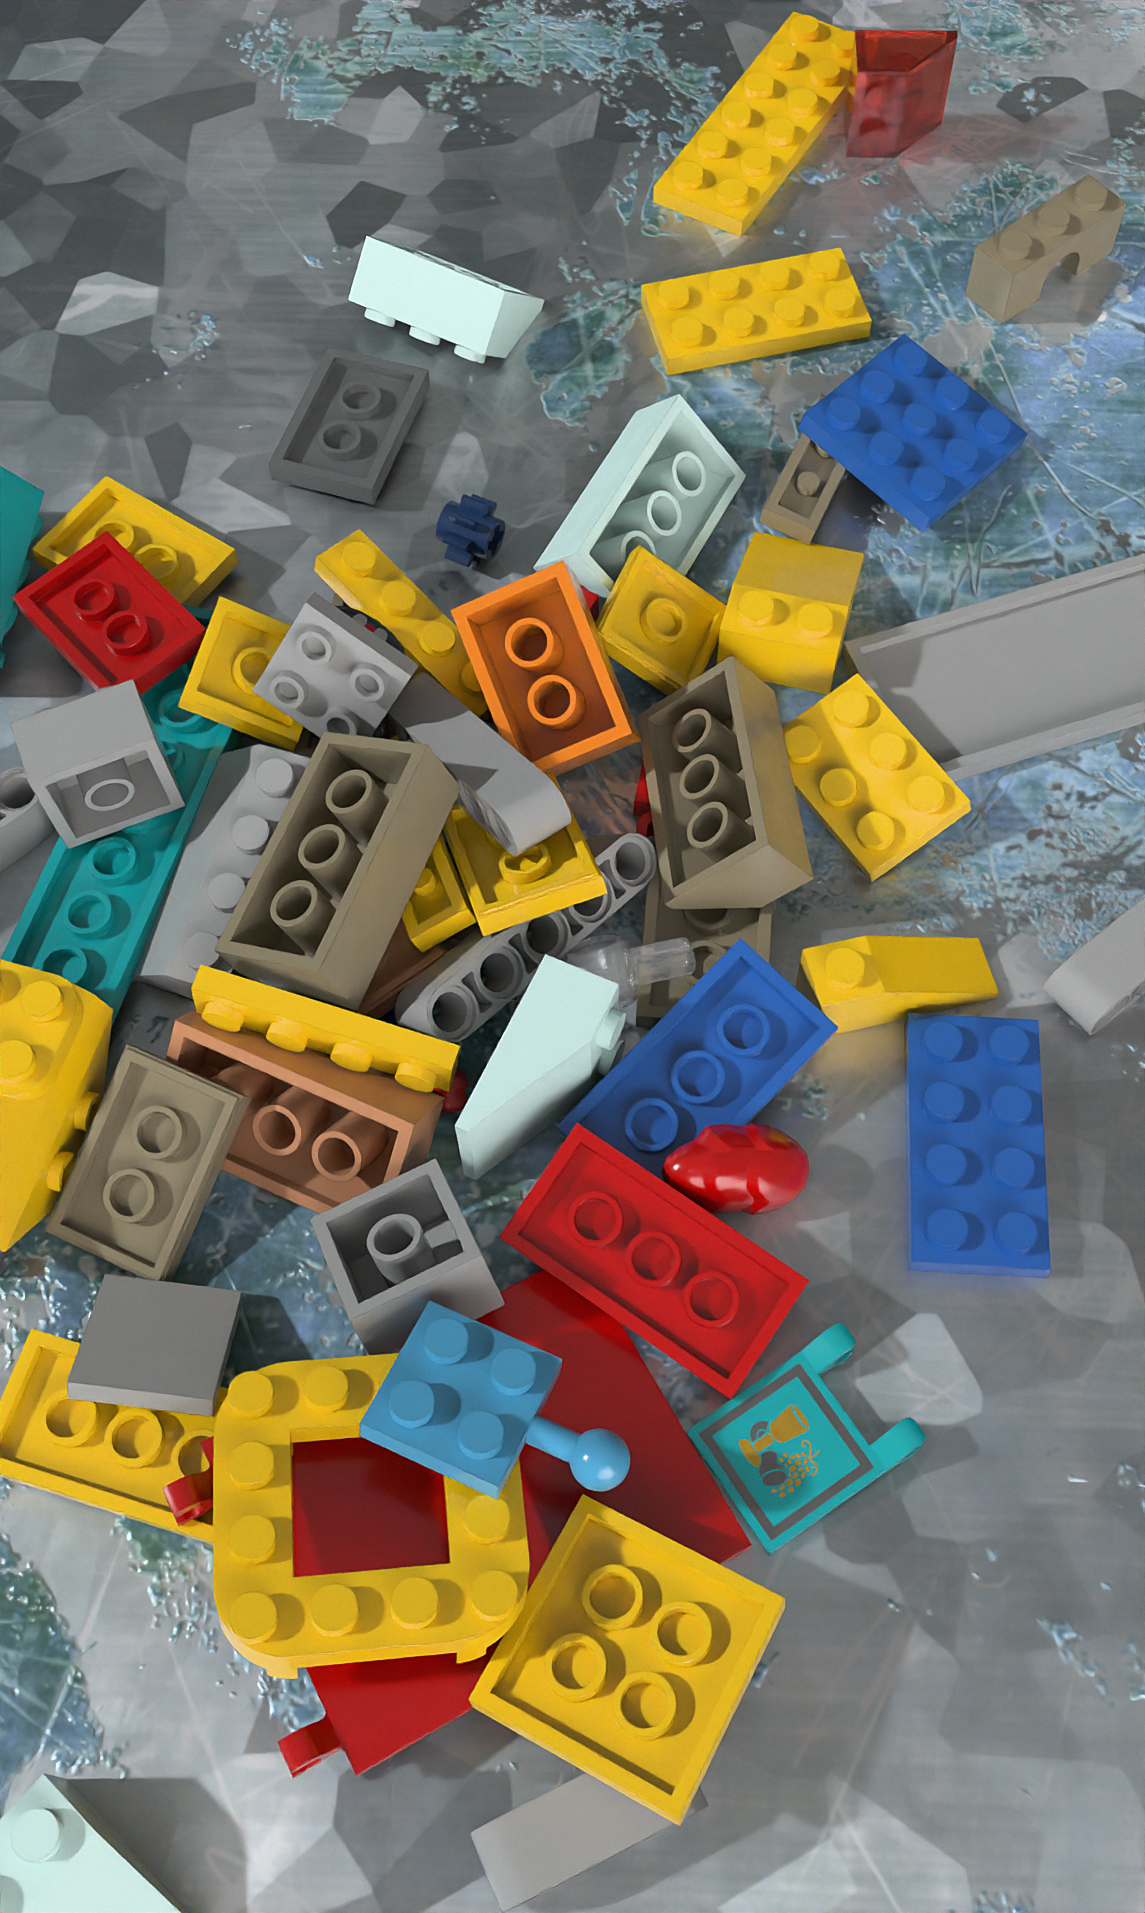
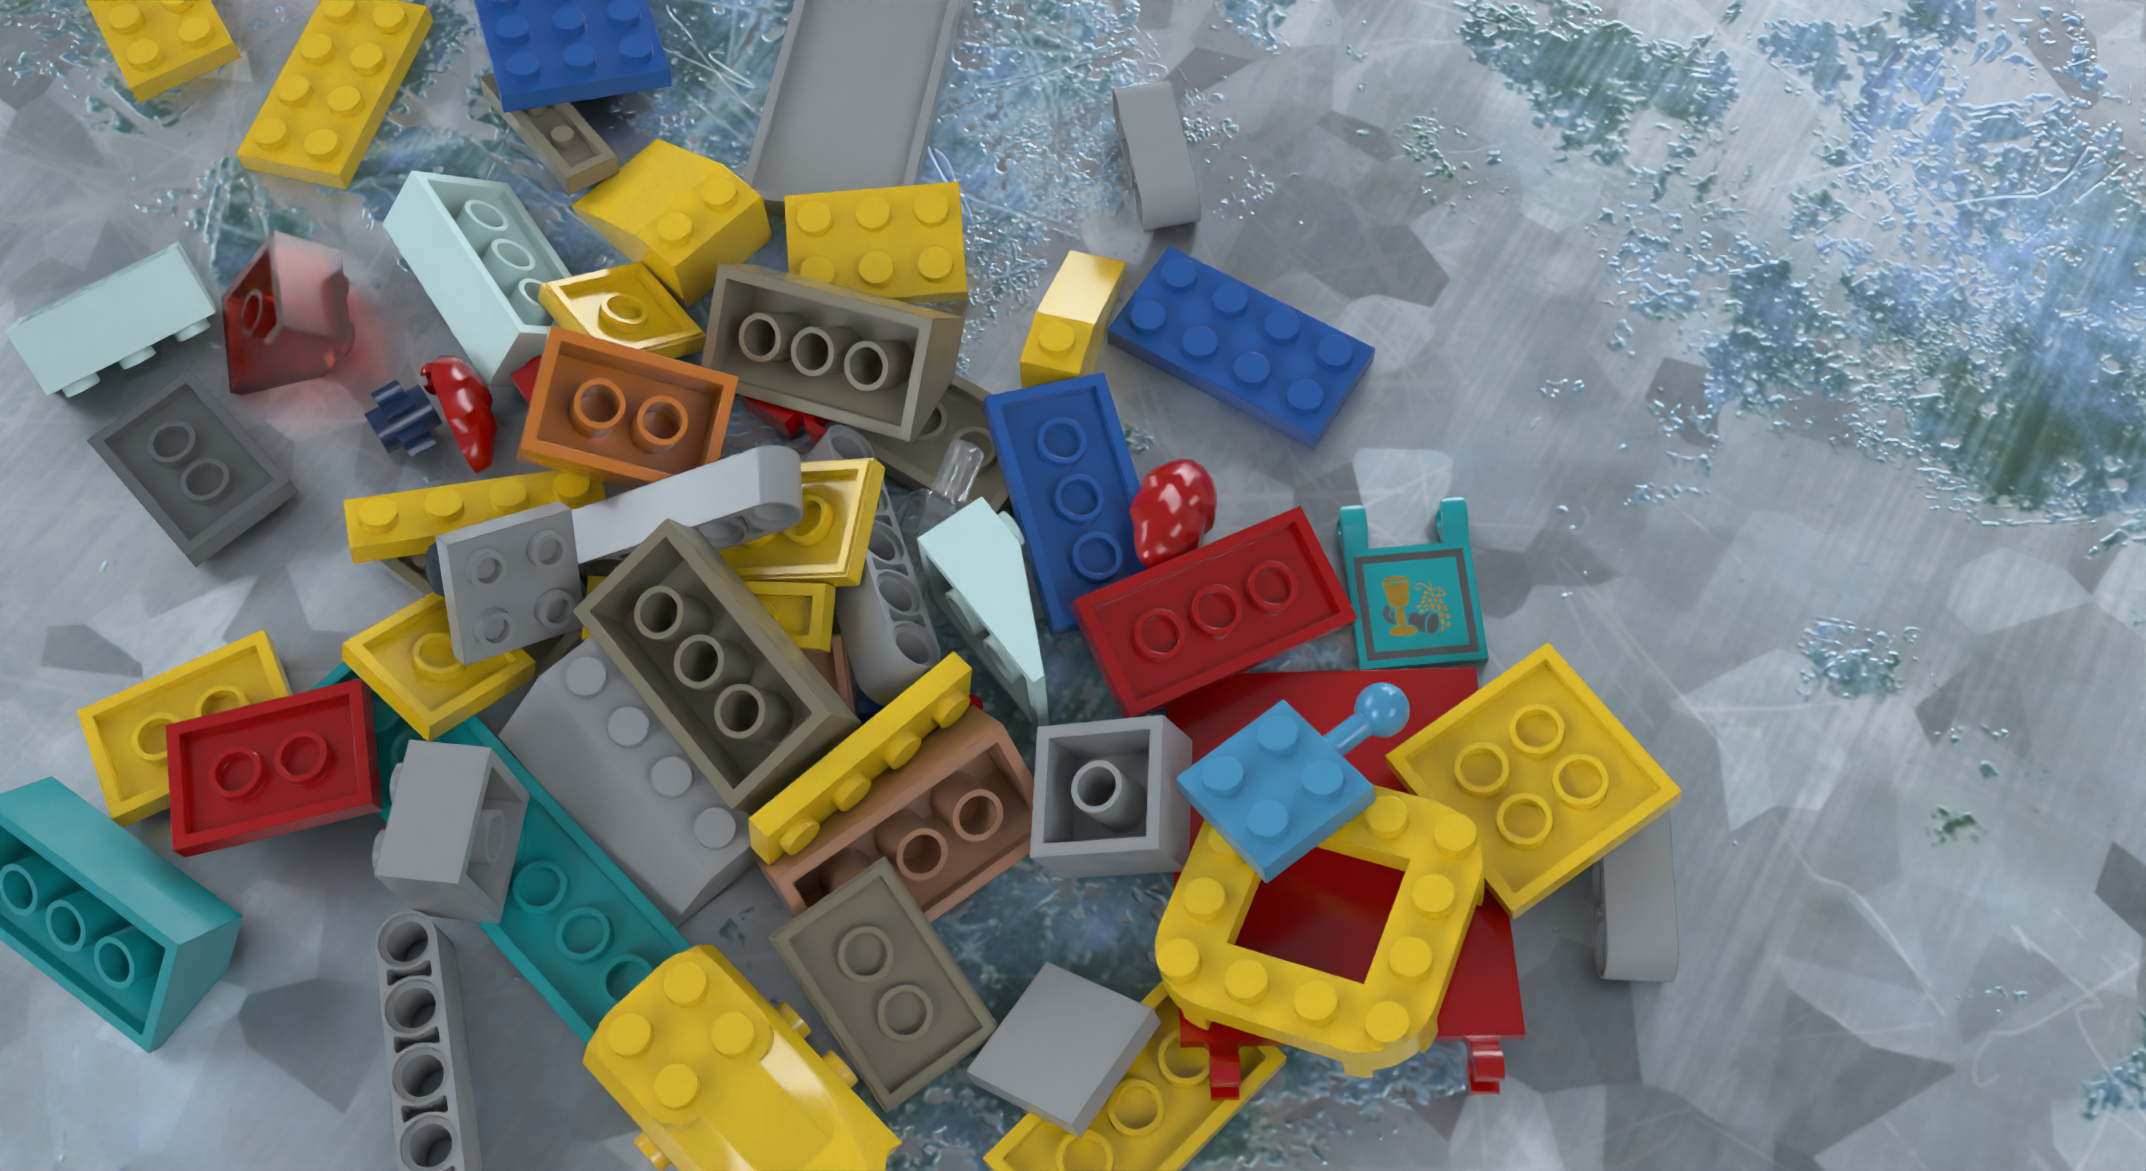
camera: 60 degrees left, 0 degrees up
none -> clear red slope [221,231,355,395]
none -> red arm [420,355,498,475]

